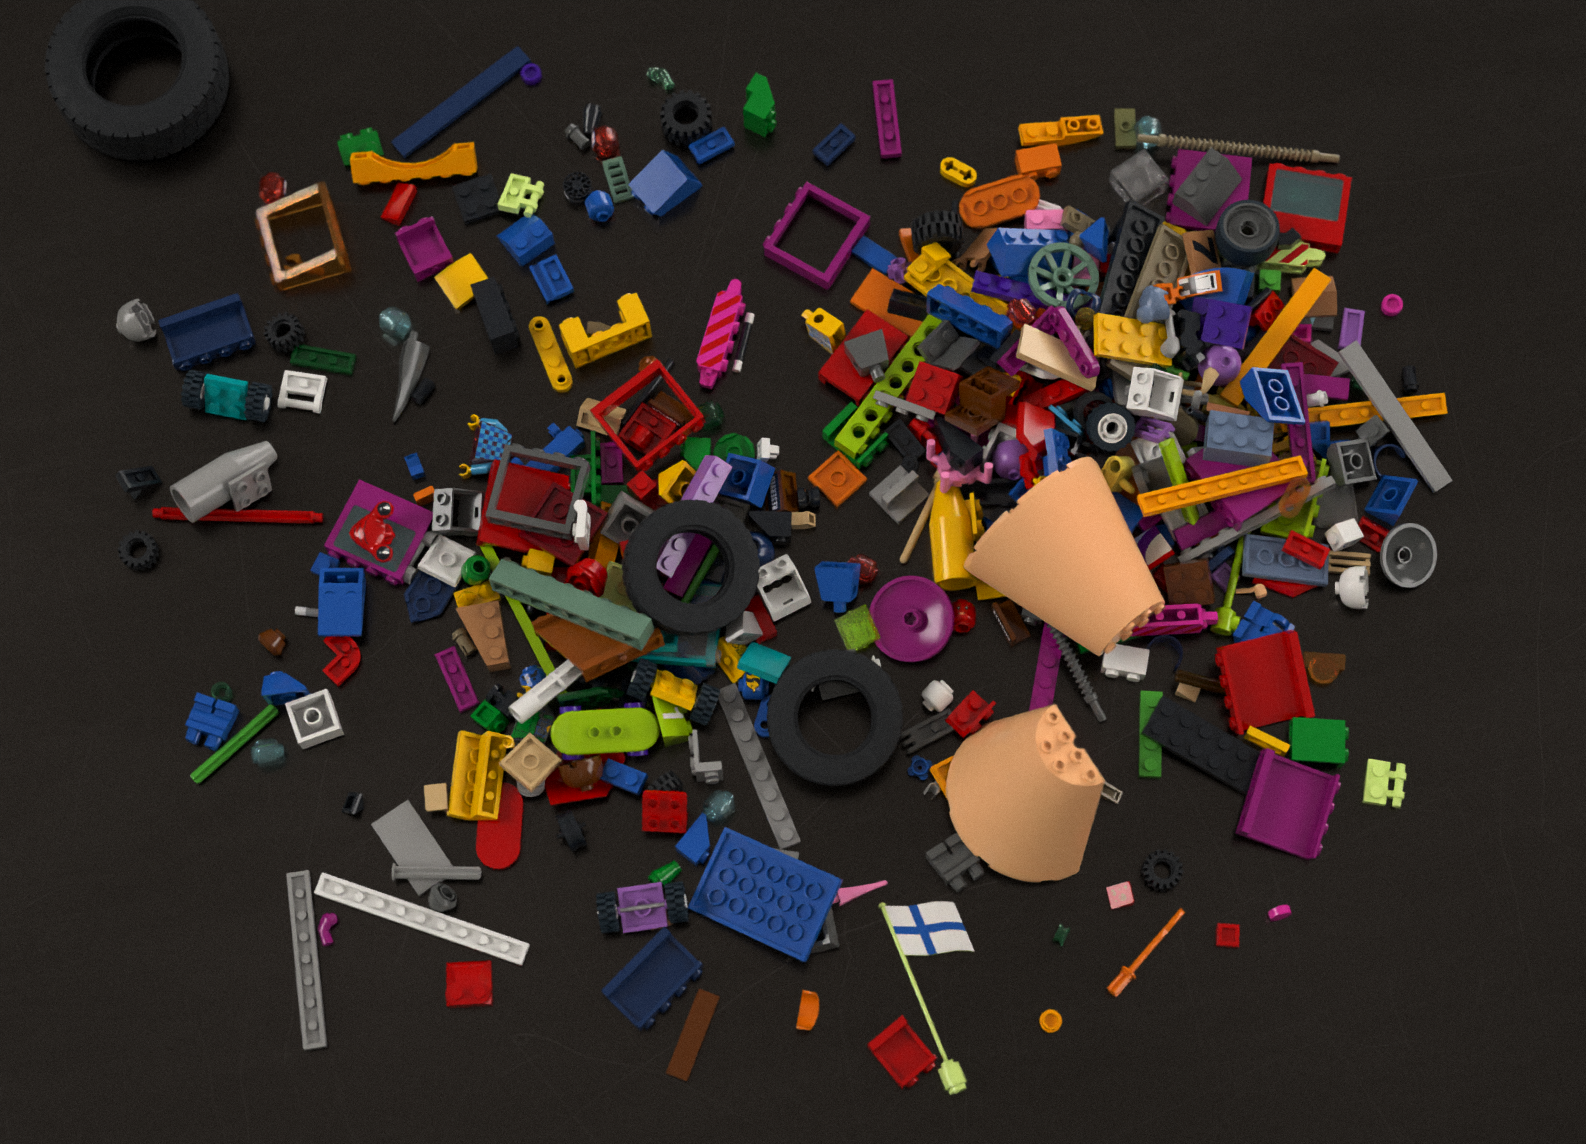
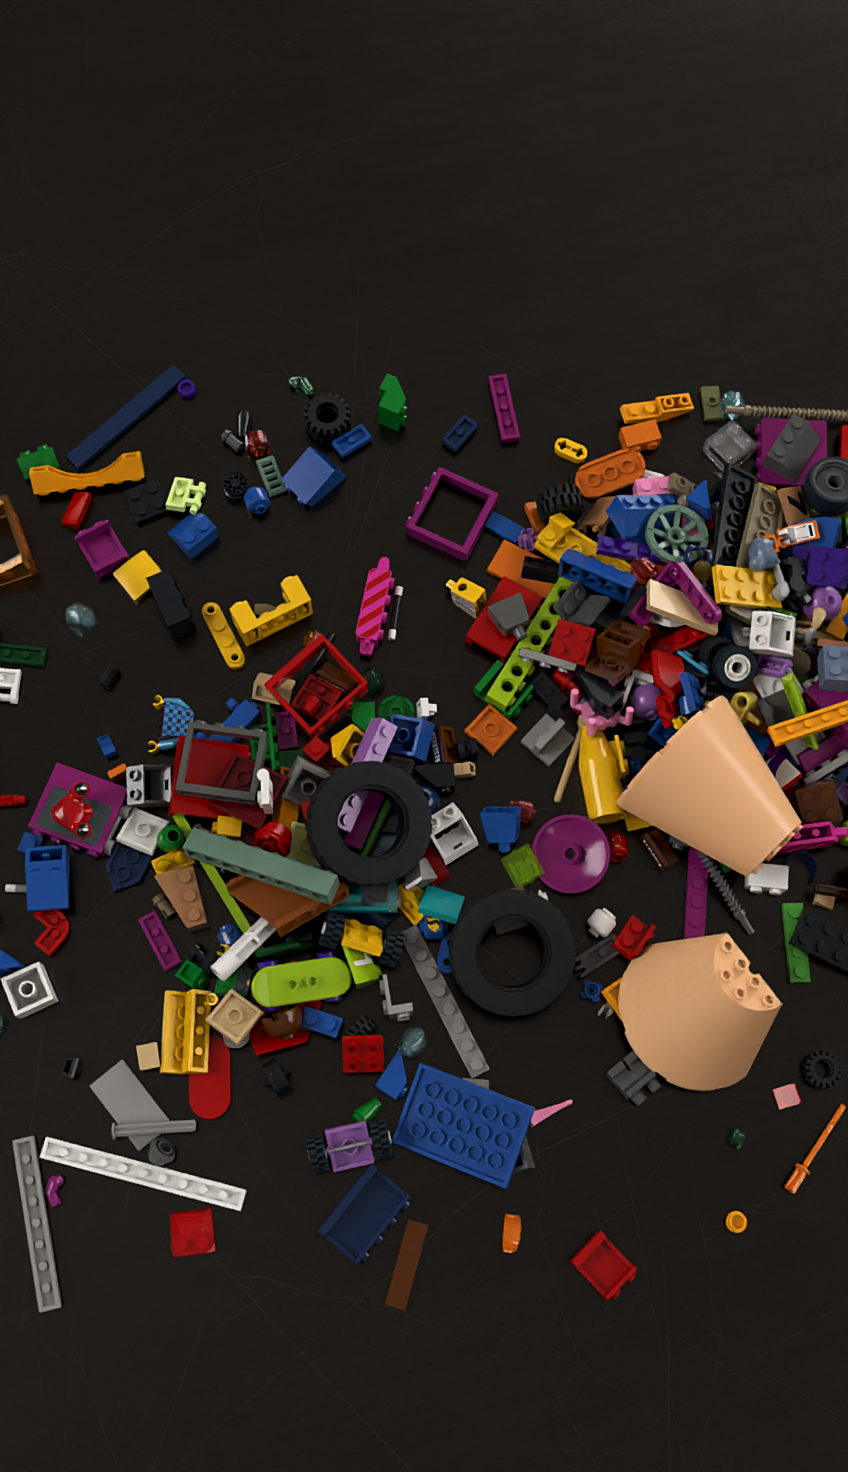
camera: 10 degrees left, 0 degrees up
dark grey piece [392,331,430,422] -> none
blue plate [529,254,574,304] -> none
flag [878,901,975,1095] -> none

